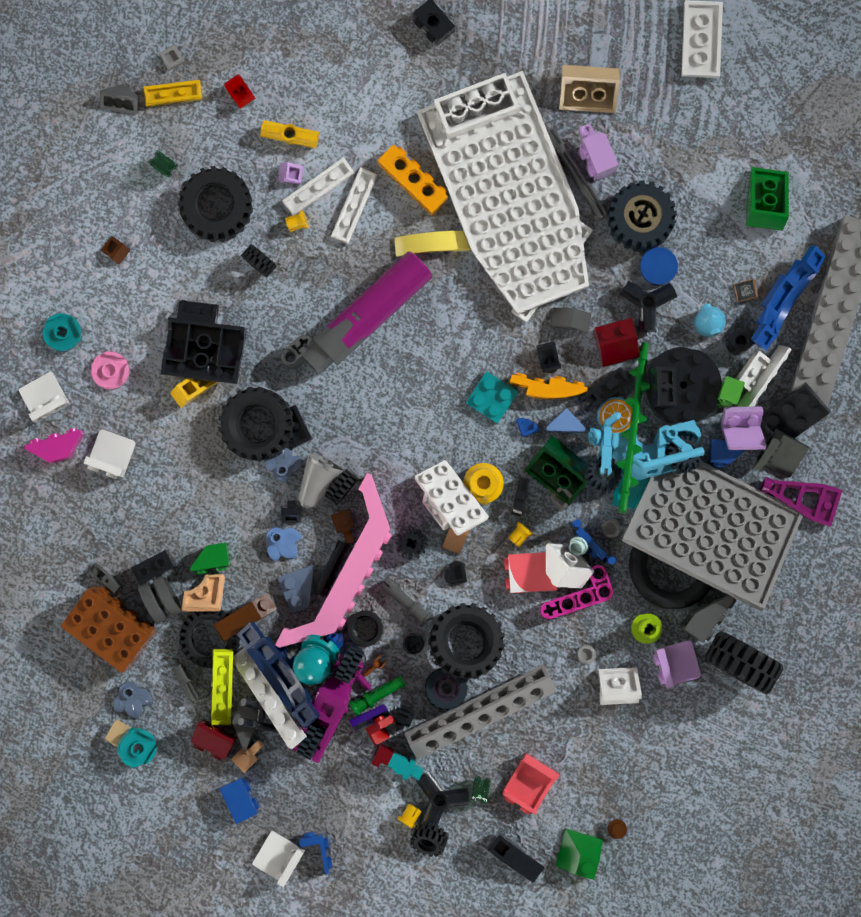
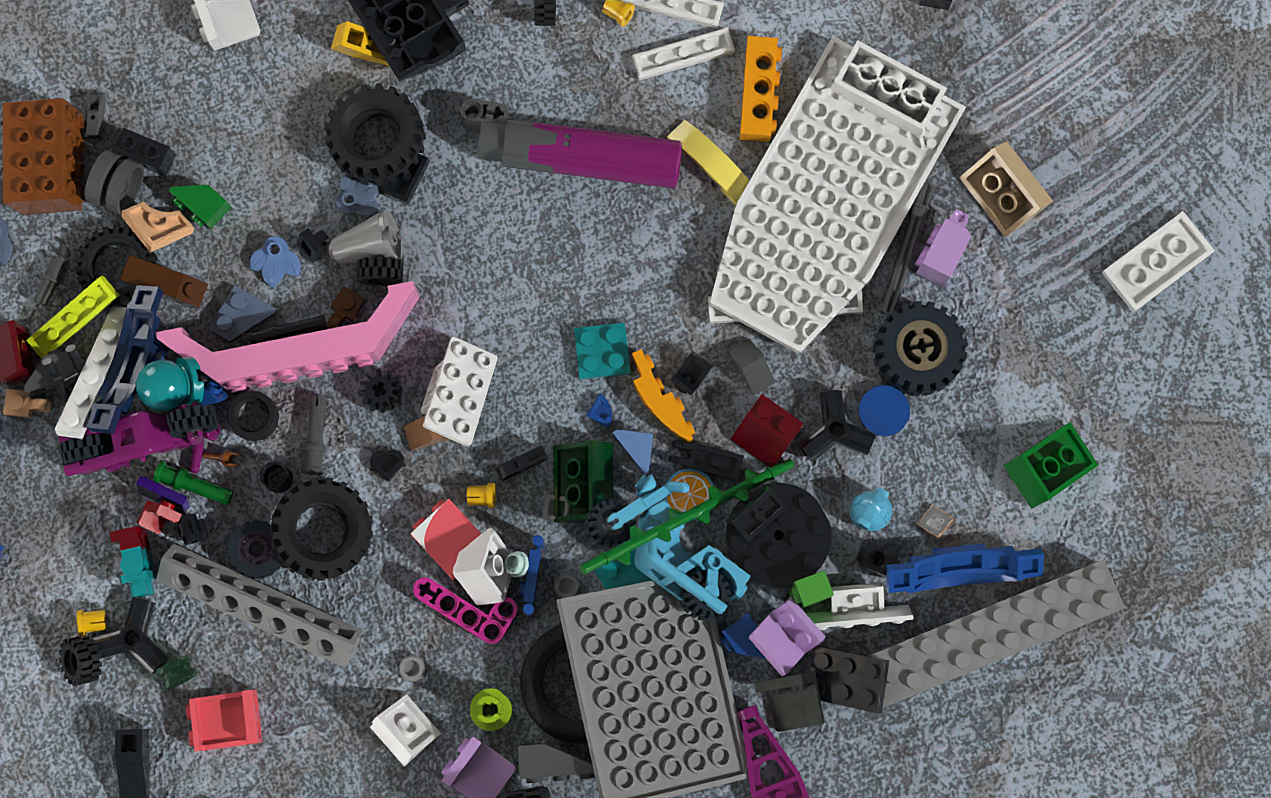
camera: 50 degrees right, 5 degrees down
yellow piece [463,463,504,505] -> none

